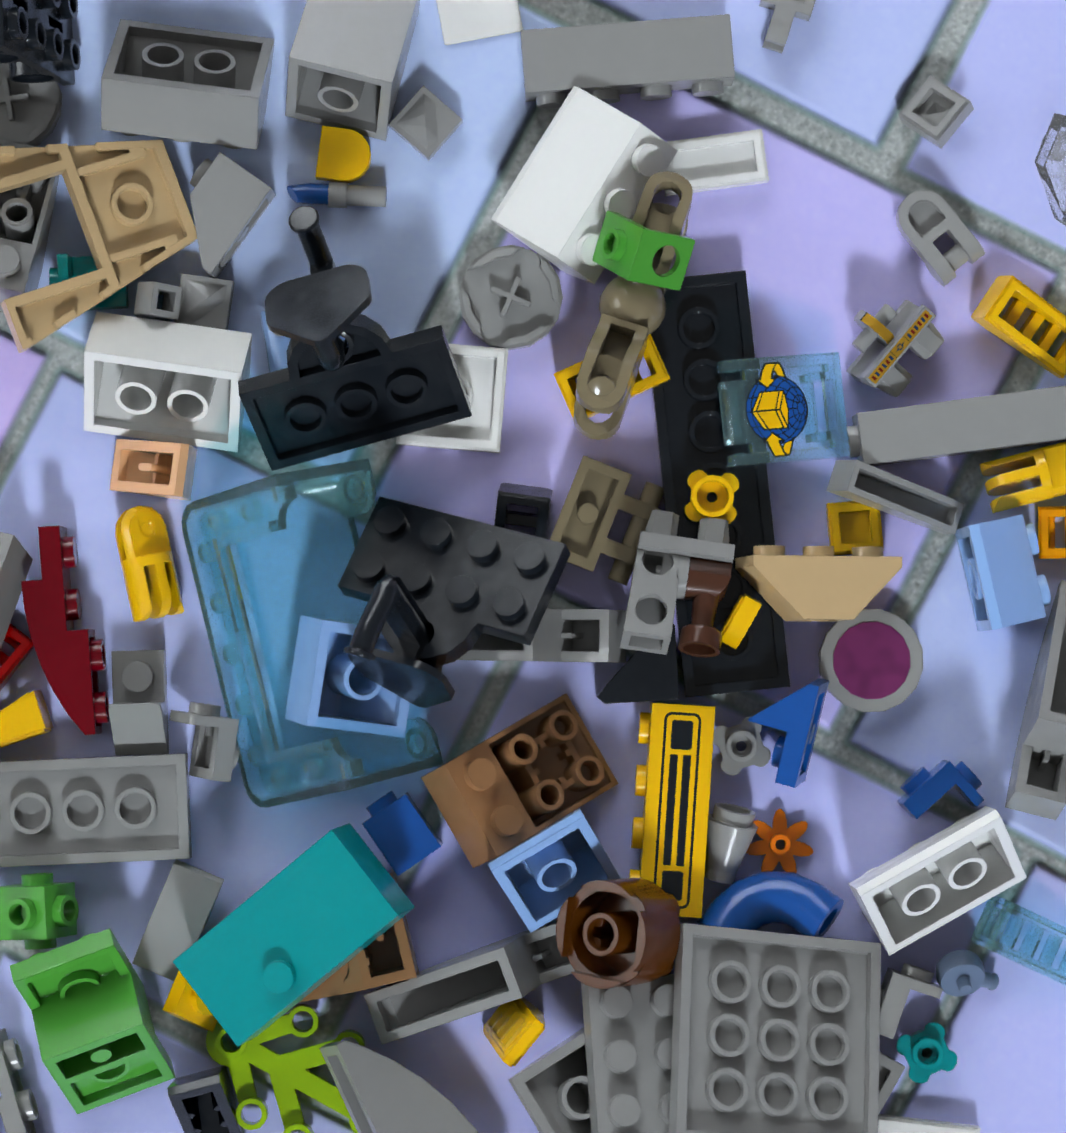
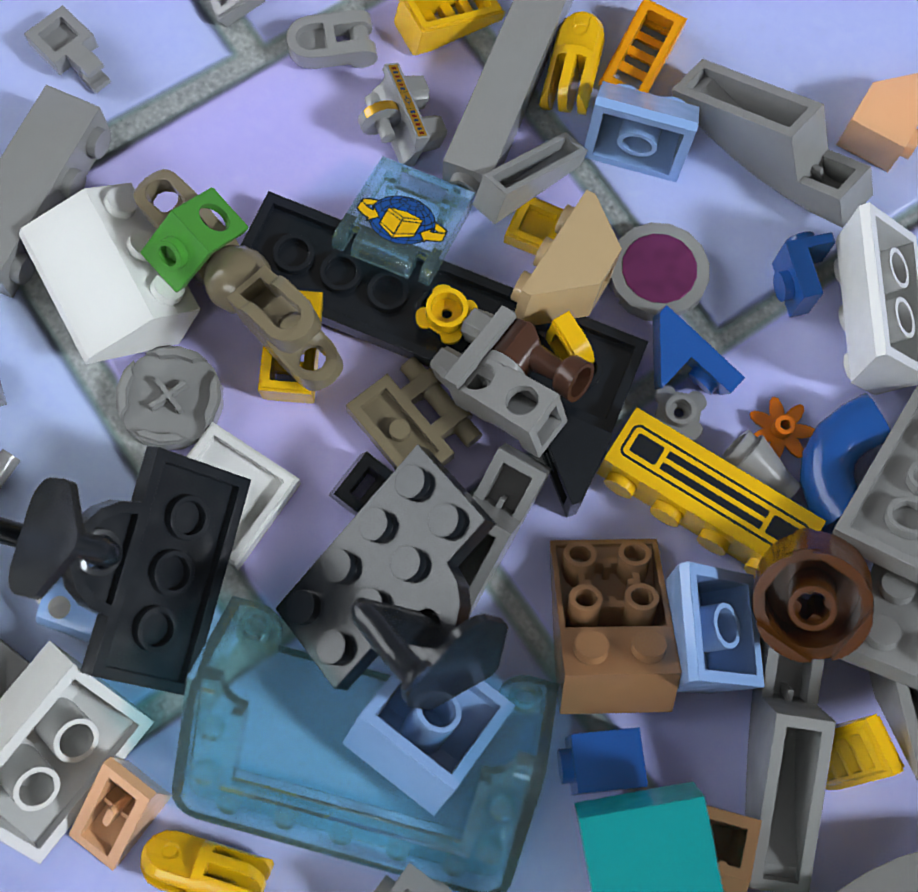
camera: 65 degrees left, 15 degrees down
white tile [664,129,769,197] -> none

